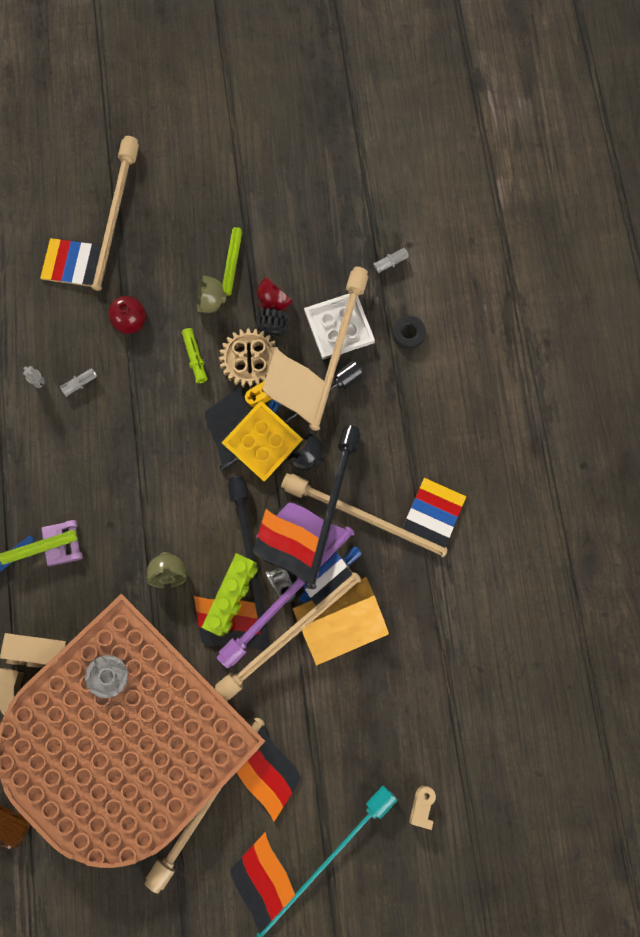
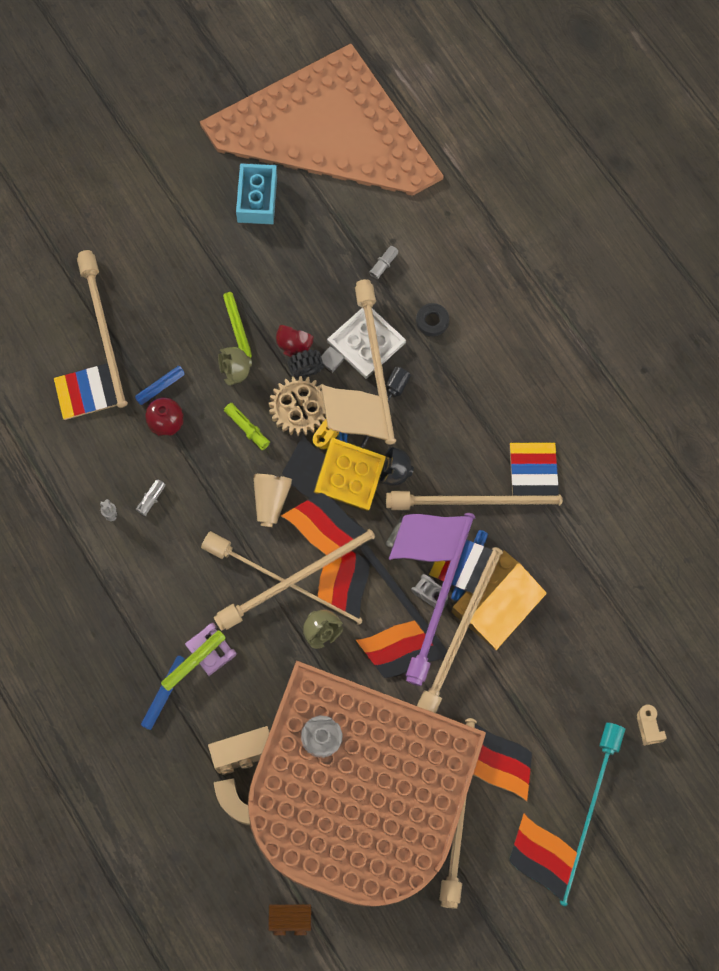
camera: 25 degrees left, 5 degrees down
lime brick [202,553,258,636] -> none
flag [253,425,361,590] -> none
none -> blue axle [135,366,185,405]
none -> nougat plate [200,44,443,196]
none -> flag [201,531,370,625]
none -> flag [214,493,375,631]
none -> medium azure brick [236,164,277,224]
none -> tan cone [253,474,292,527]
none -> light grey tile [321,346,344,373]

